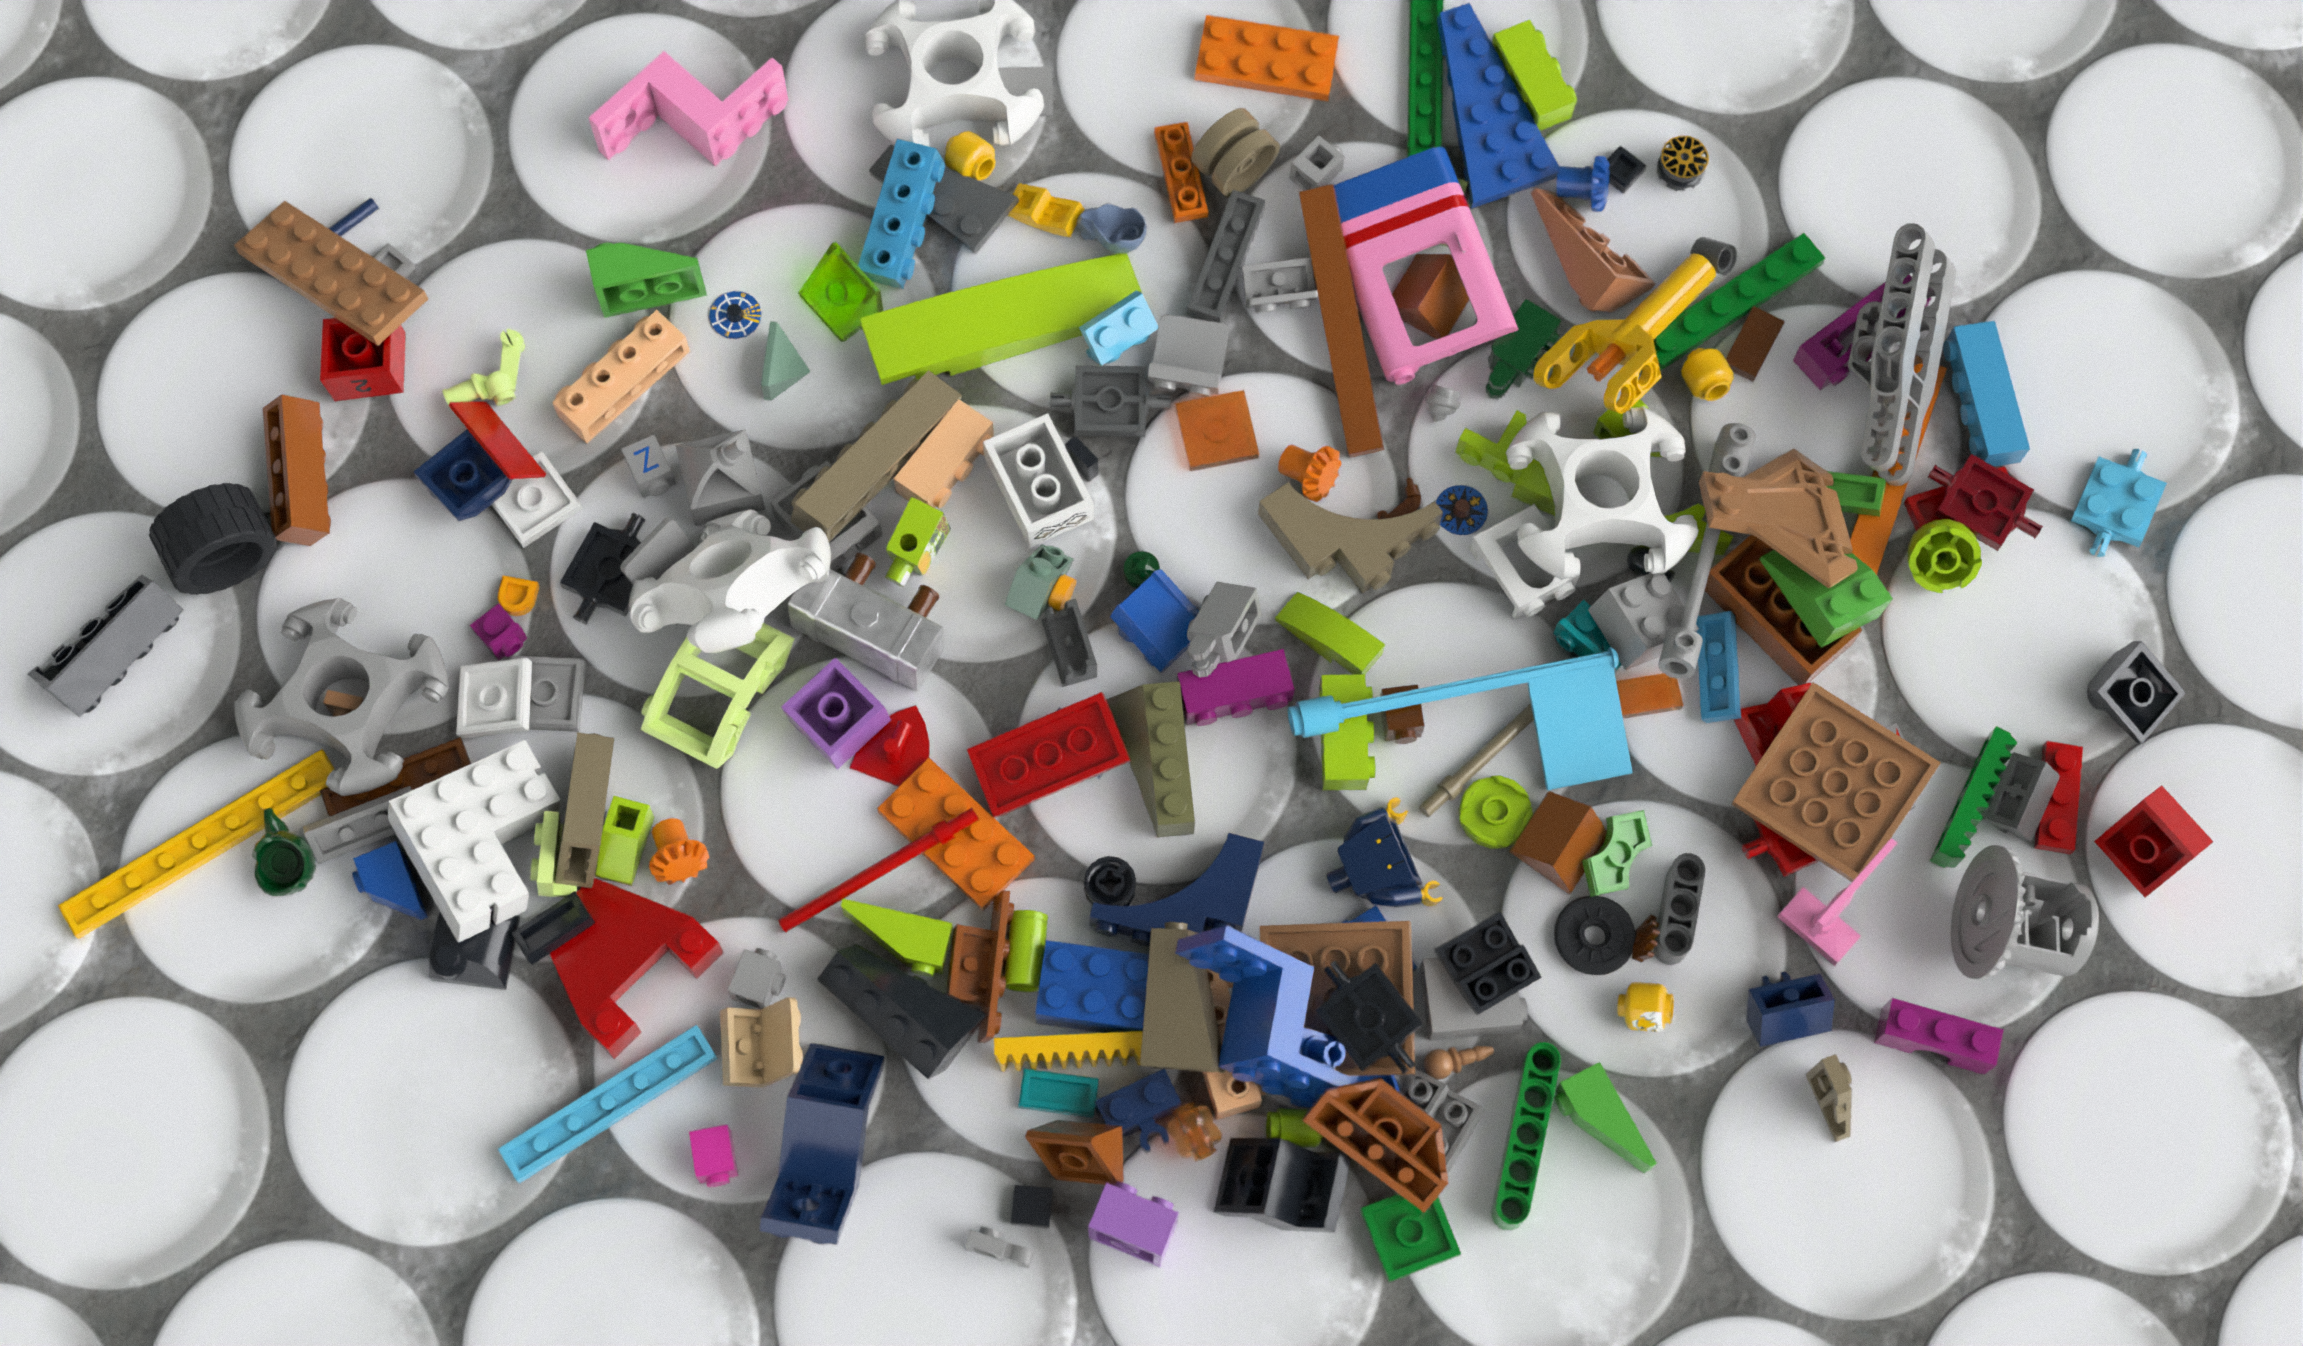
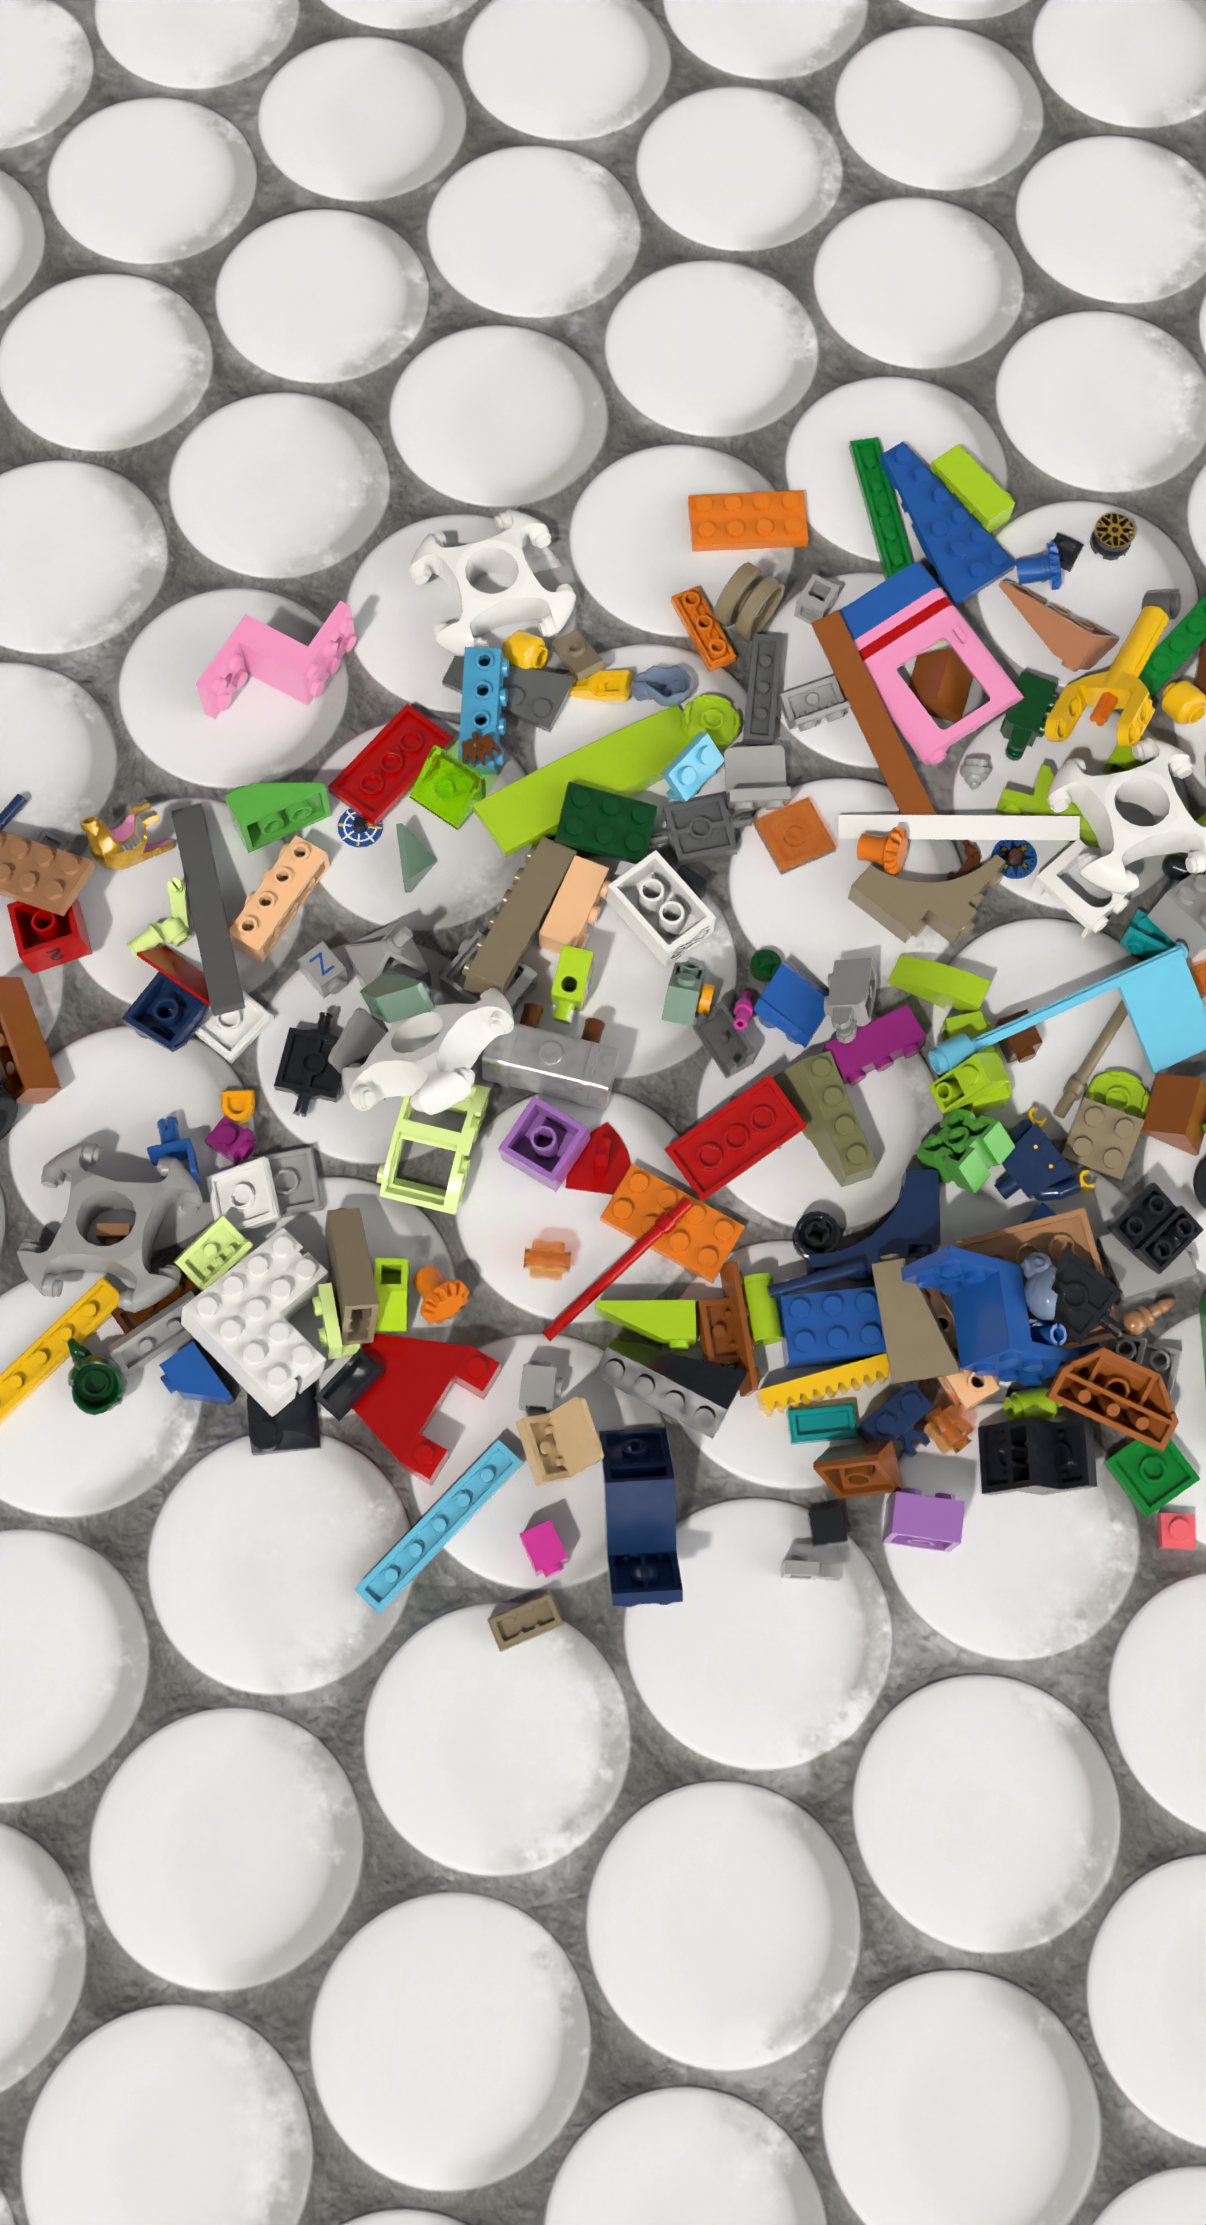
camera: 15 degrees left, 0 degrees up
none -> pearl gold piece [80,799,174,870]
none -> blue bracket [147,1117,201,1184]
none -> dark grey tile [171,803,246,1016]
none -> yellowish green bracket [173,1215,253,1291]
none -> red plate [328,704,454,827]
none -> sand green slope [360,969,435,1023]
none -> reddish brown piece [462,732,502,767]
none -> dark tan plate [487,1592,564,1652]
none -> clear orange piece [523,1239,571,1281]
none -> dark tan plate [551,629,605,681]
none -> dark green plate [554,782,658,864]
none -> lime tile [680,694,741,750]
none -> dark pink bar [733,991,753,1030]
none -> dark blue bar [767,1259,865,1299]
none -> white sticker [838,814,1080,841]
none -> bright green brick [915,1108,1015,1193]
none -> lime slope [928,1053,1010,1114]
none -> sand blue hair [1021,1252,1058,1320]
none -> dark tan plate [1061,1097,1145,1180]
none -> coral plate [1157,1513,1196,1550]

